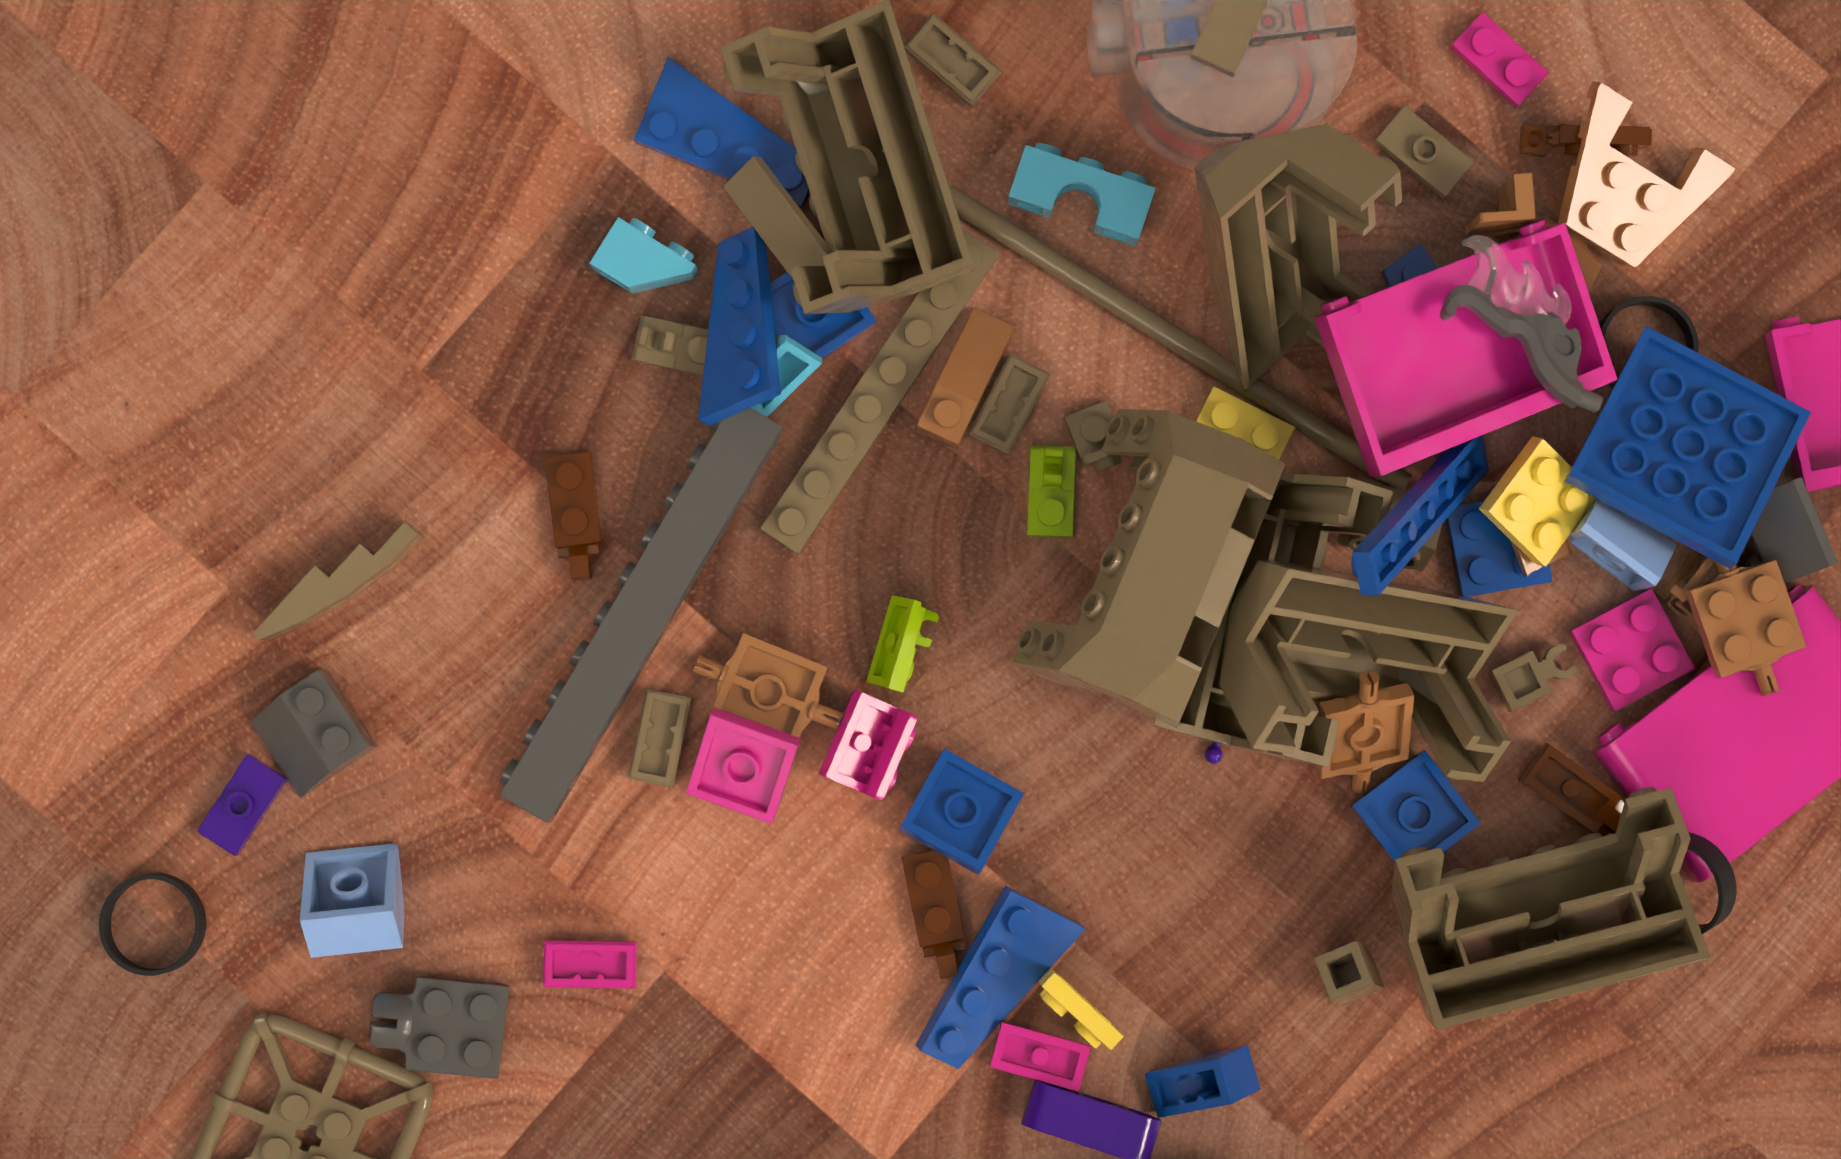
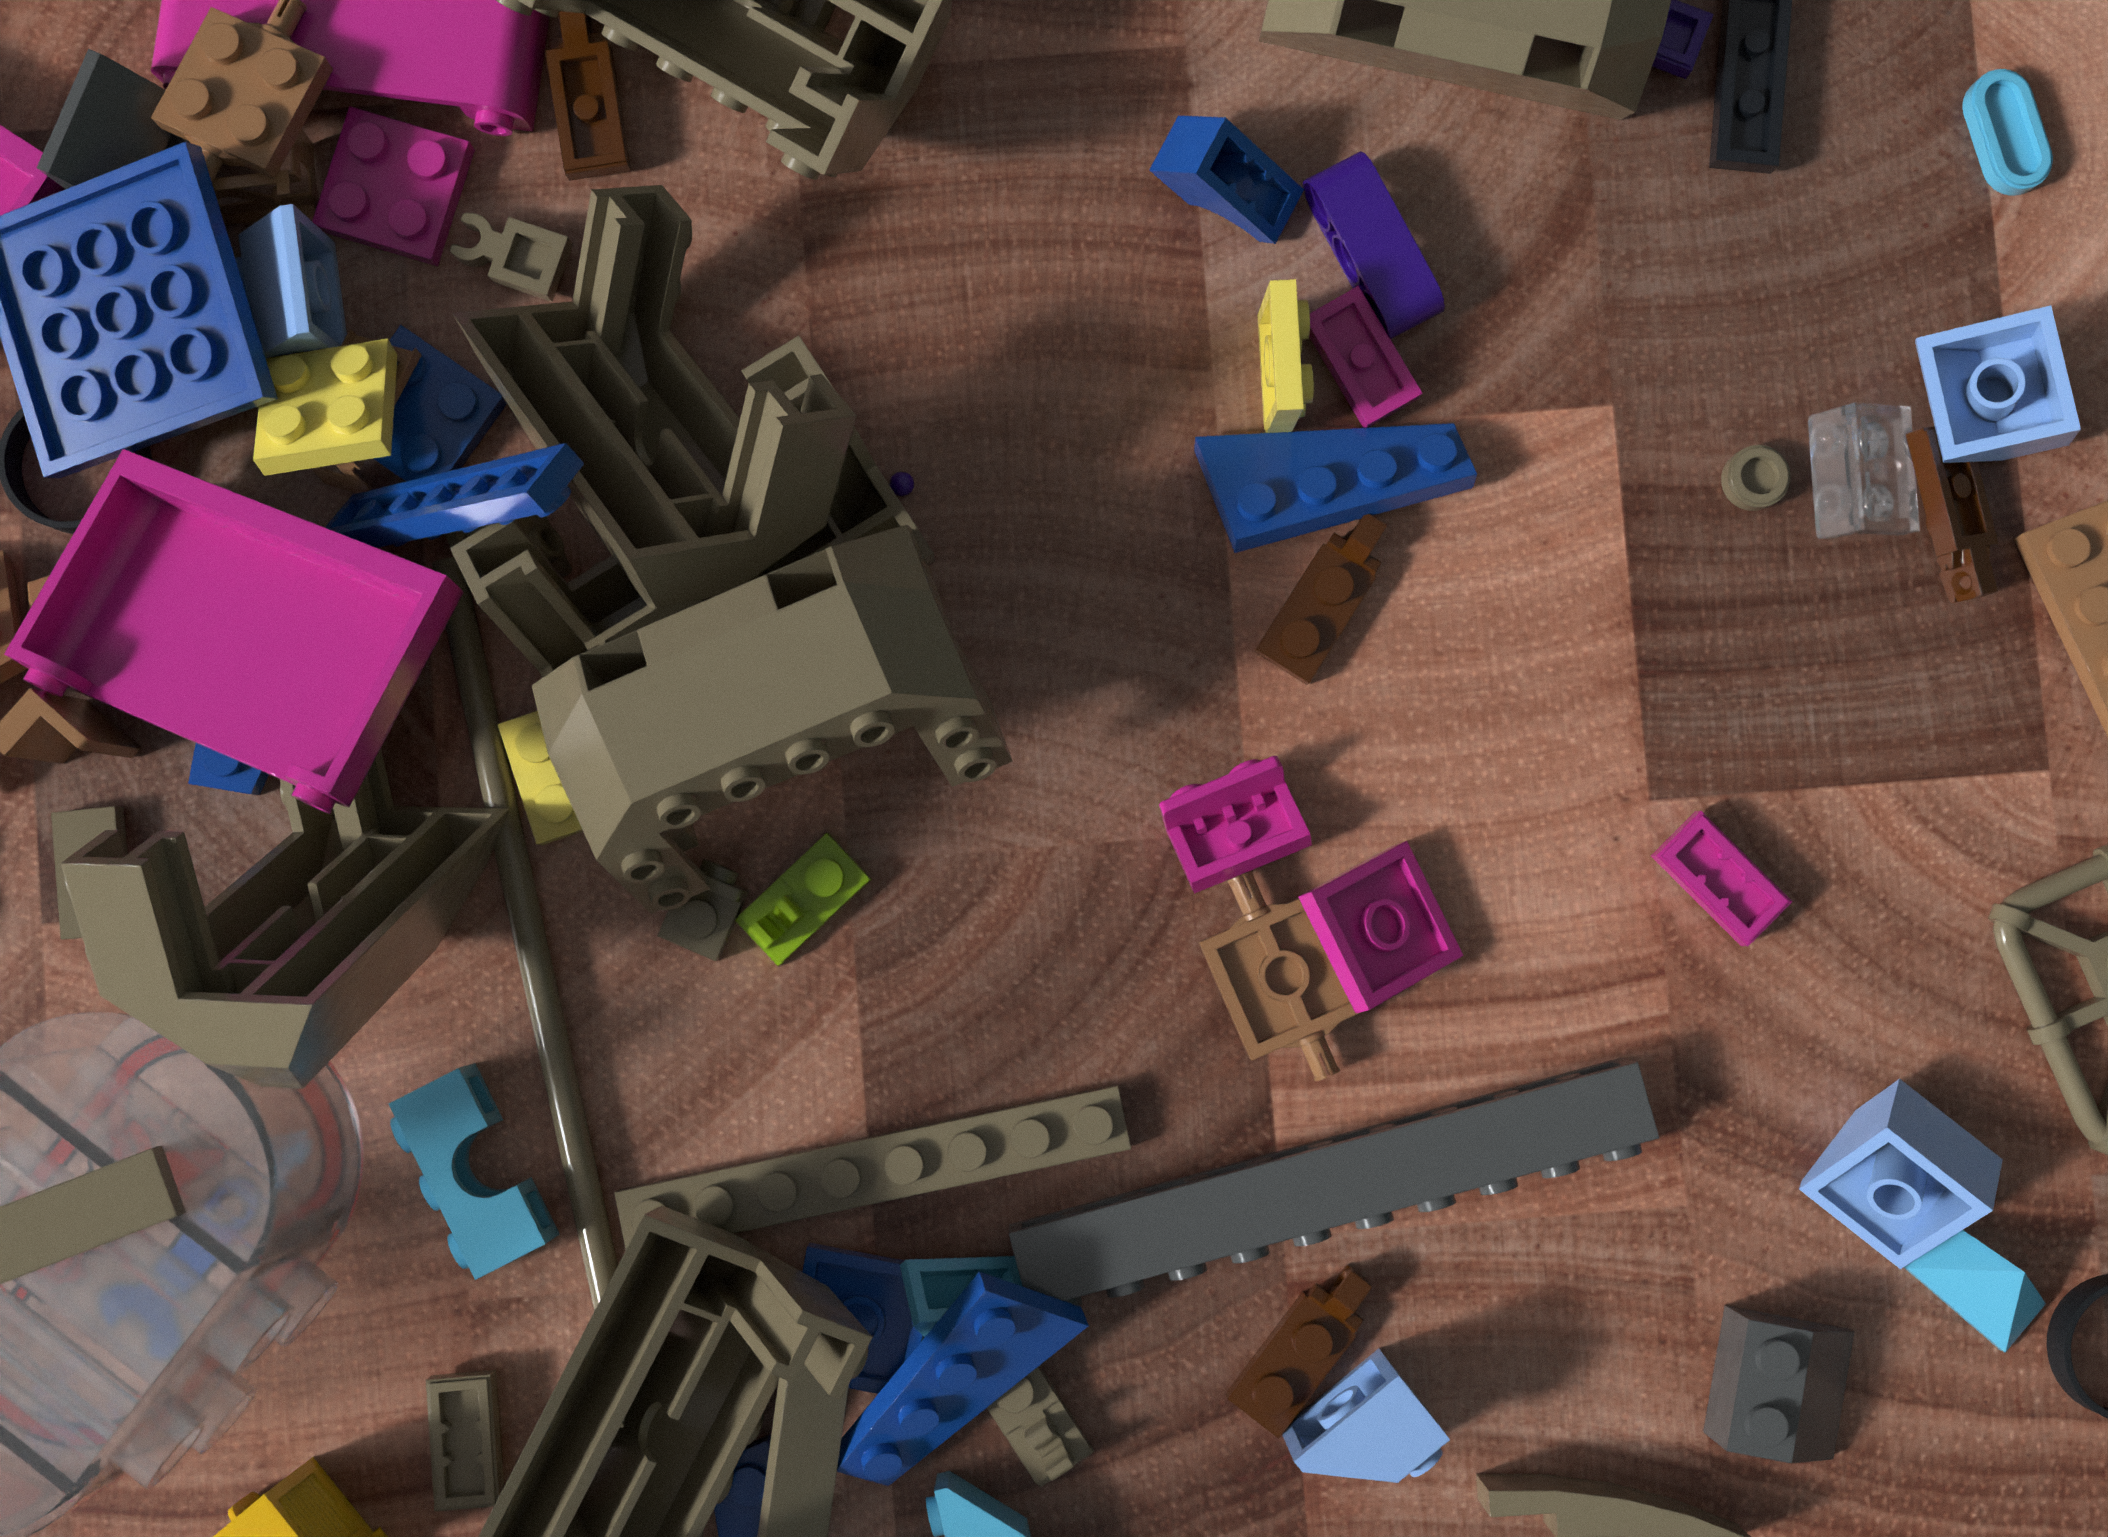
camera: 135 degrees left, 0 degrees up
dark purple plate [197,754,288,856] -> none
dark grey plate [368,976,509,1079] -> none
dark tan plate [628,689,692,788] -> none
lime plate [866,595,939,693] -> none
blue plate [899,748,1024,875] -> none
medium nougat slope [917,308,1015,450] -> none
dark tan plate [968,353,1050,456] -> none
dark tan brick [1314,941,1385,1006] -> none
medium nougat plate [1315,670,1414,794] -> none
blue plate [1350,750,1481,864] -> none
piece [1439,235,1603,413] -> none
none -> light blue slope [1282,1348,1450,1483]
none -> medium azure slope [1904,1230,2046,1353]

